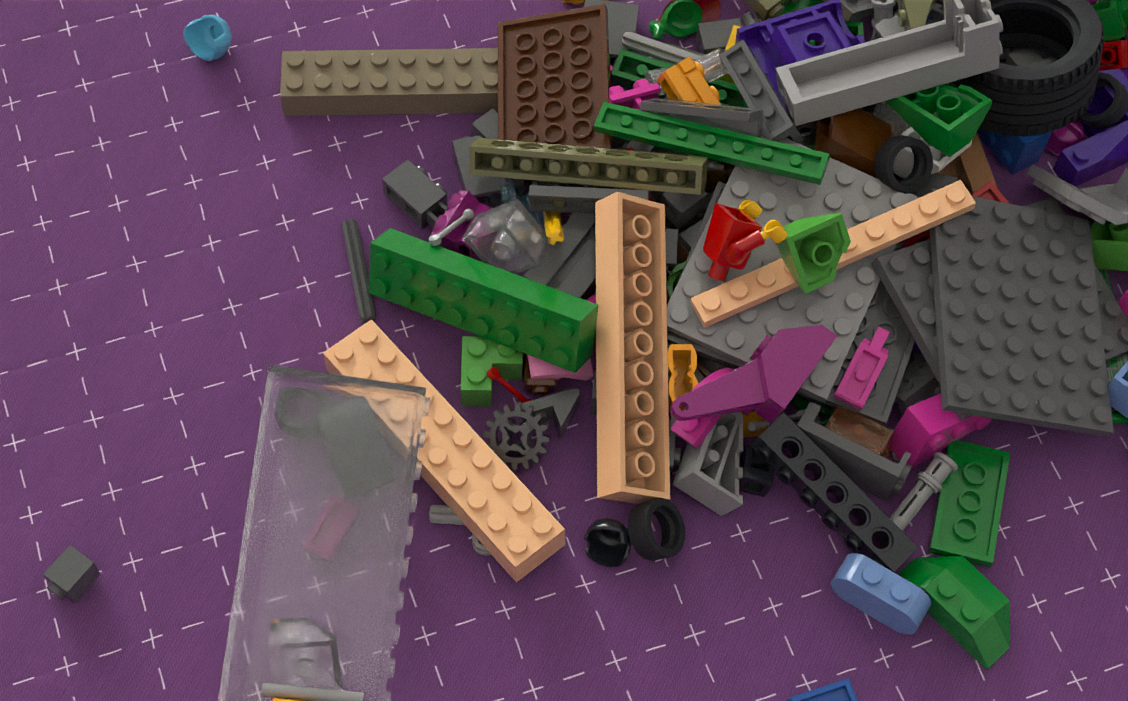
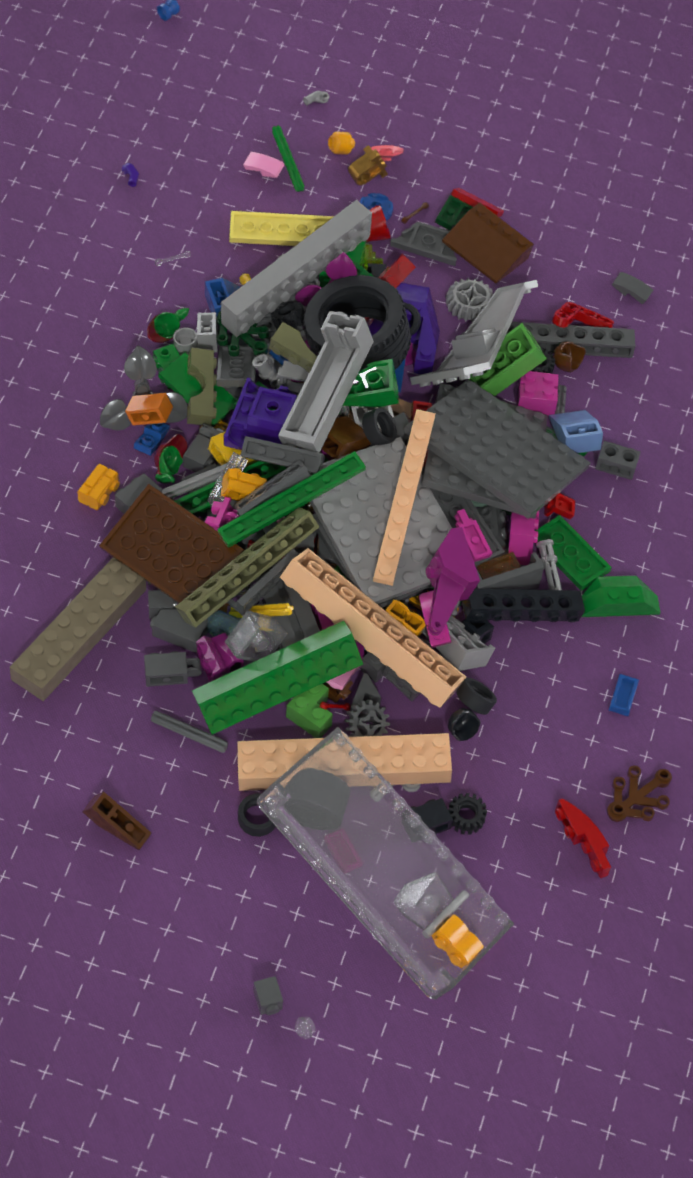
camera: 55 degrees left, 5 degrees down
light grey hinge [429,209,474,246] -> none
red torso [703,200,788,281] -> none
bright green slope [777,213,851,294] -> none
medium blue brick [831,553,931,634] -> none
none -> reddish brown slope [82,791,152,850]
none -> clear plate [295,1016,315,1039]
none -> black brick [401,798,453,843]
none -> black tyre [448,793,487,835]
none -> red bracket [544,493,575,519]

